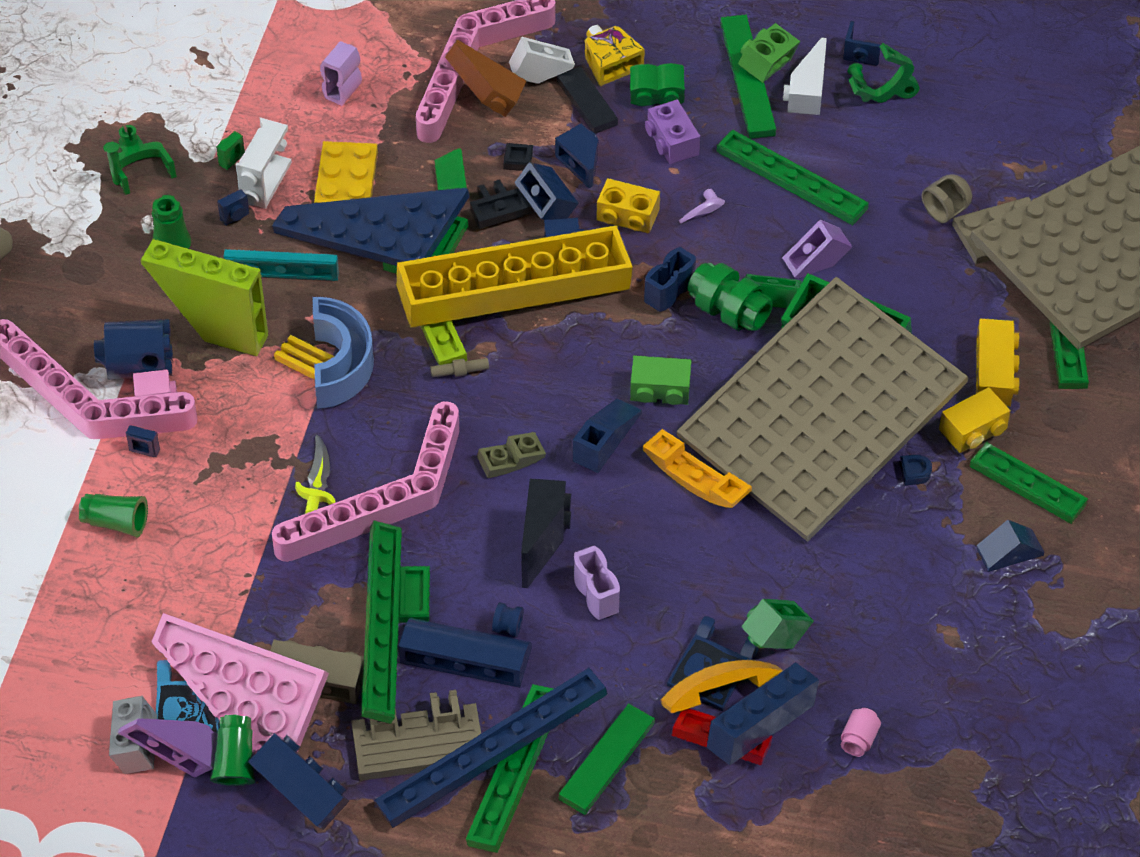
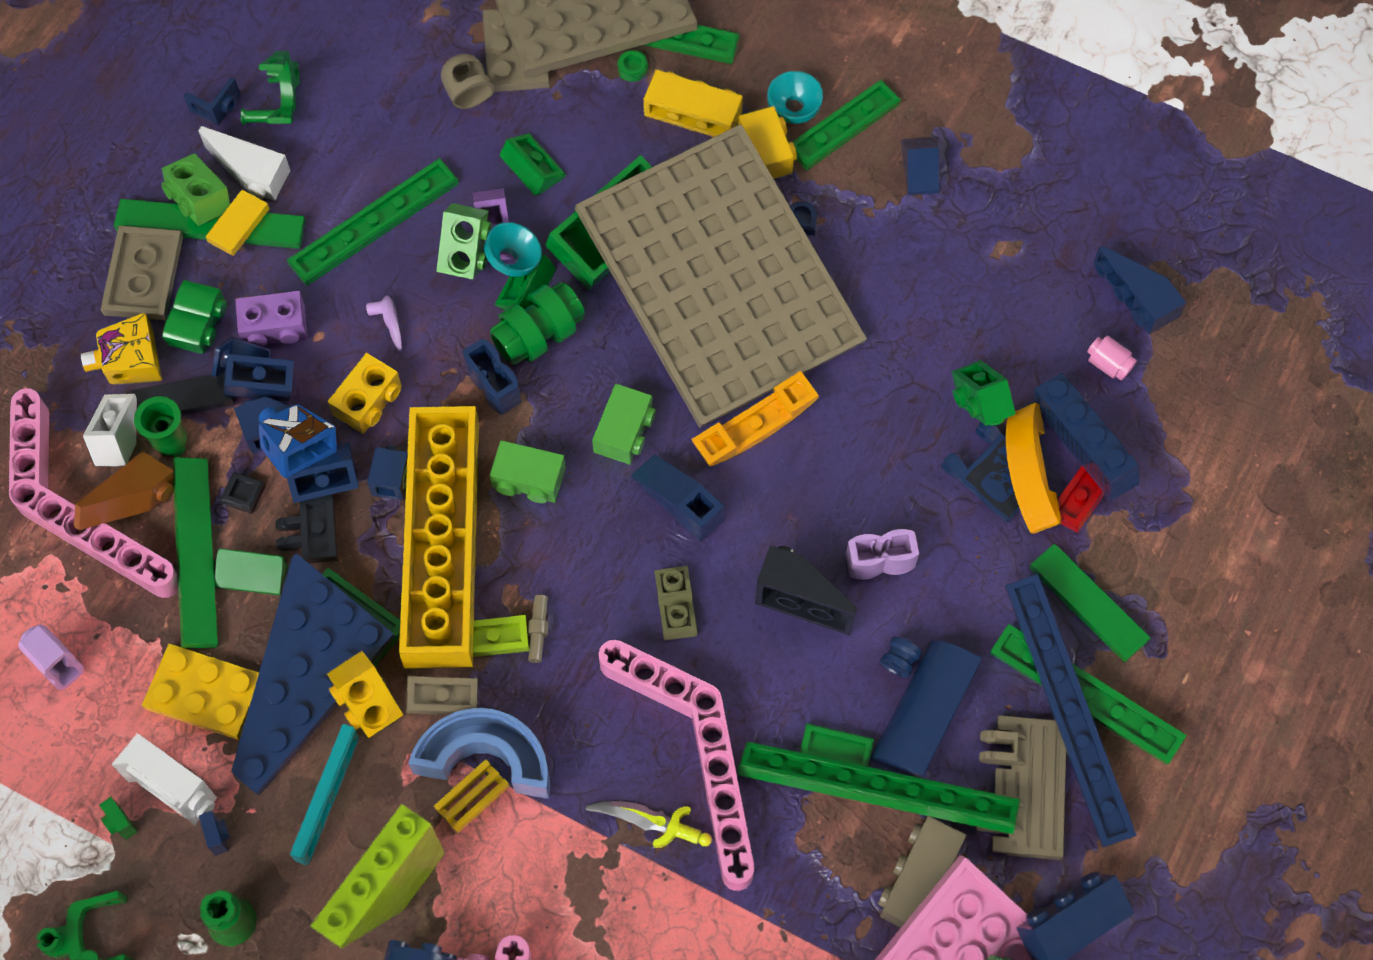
camera: 75 degrees left, 15 degrees up
none -> dark tan plate [100,226,183,320]
none -> green plant [134,396,188,457]
none -> green tile [172,457,218,648]
none -> yellow tile [206,190,270,256]
none -> dark blue bracket [211,337,271,377]
none -> dark blue brick [223,354,294,401]
none -> blue torso [259,405,337,478]
none -> yellow brick [327,651,403,738]
none -> dark tan tile [406,676,477,715]
none -> bright green brick [437,203,492,279]
none -> teal piece [484,222,542,277]
none -> bright green piece [490,440,566,503]
none -> green slope [500,133,566,196]
none -> green tile [617,50,648,82]
none -> teal piece [767,71,823,124]
none -> dark blue slope [1093,246,1186,334]

